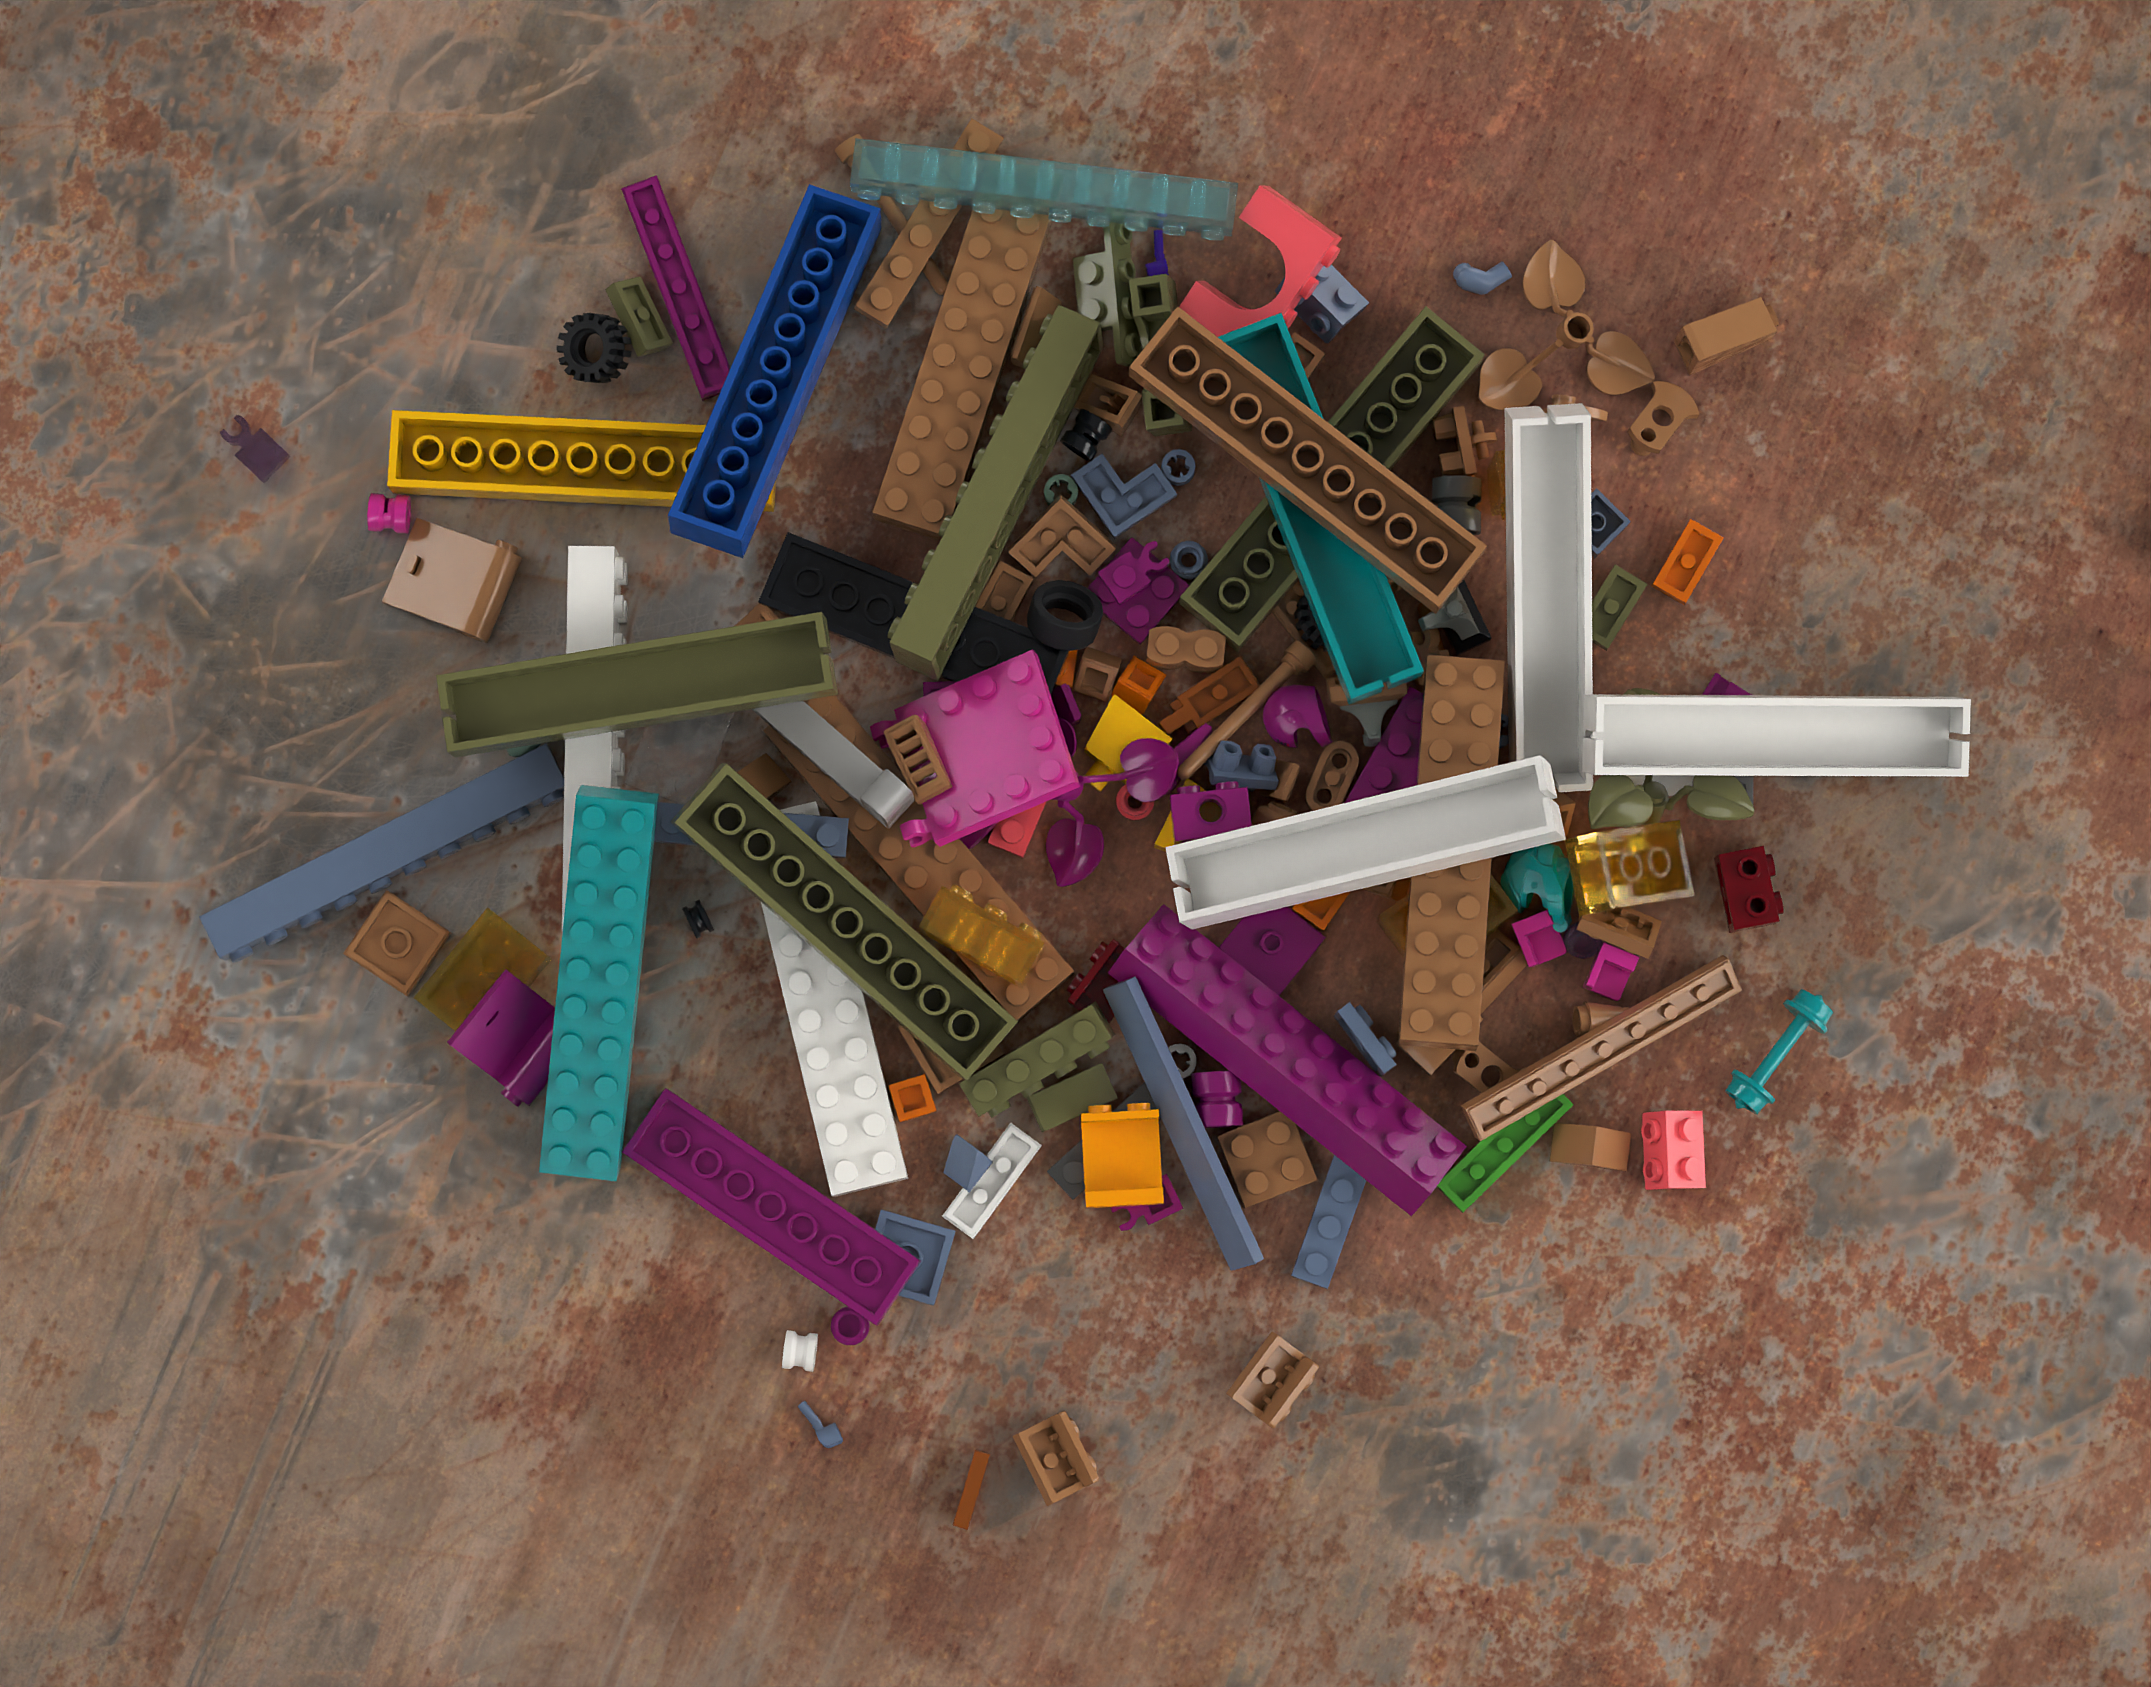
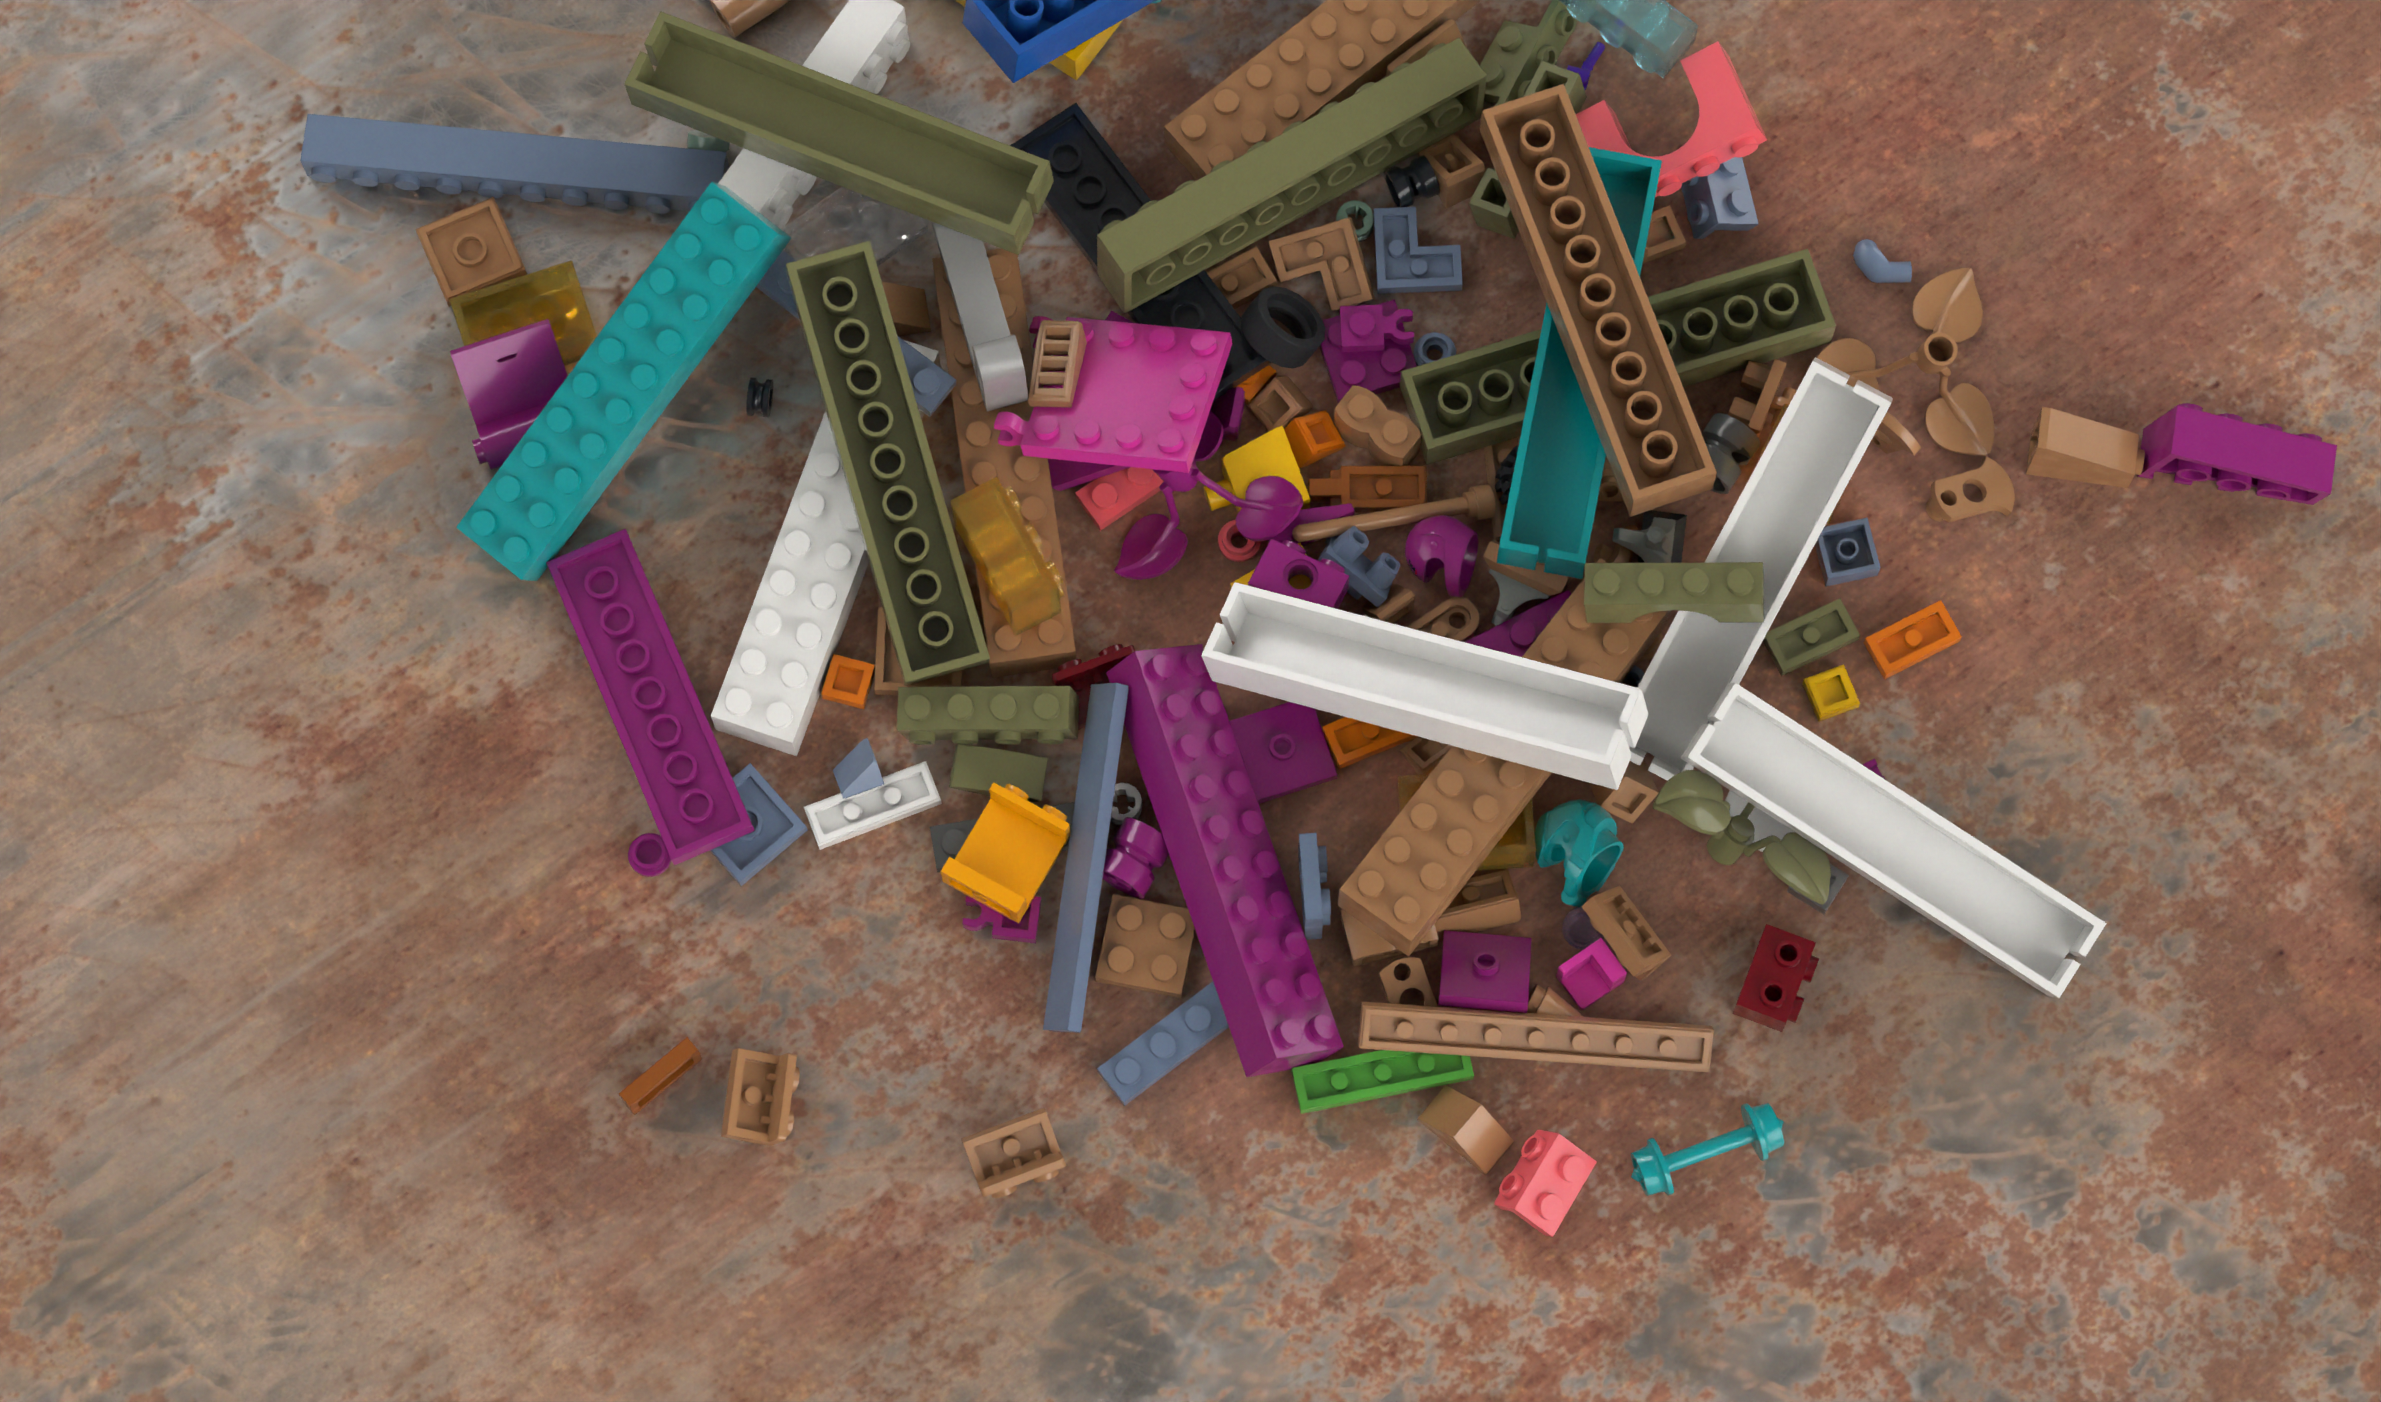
camera: 35 degrees right, 10 degrees down
white wheel [782,1330,818,1372] -> none
sand blue hand [798,1401,843,1448] -> none
sand blue bush [1161,449,1196,486] -> none
dark pink panel [1512,910,1567,967] -> none
clear yellow brick [1565,820,1695,916] -> none
none -> magenta plate [1439,930,1532,1013]
none -> olive arch [1584,562,1764,623]
none -> yellow tile [1802,664,1860,722]
none -> magenta wedge [2137,403,2337,505]

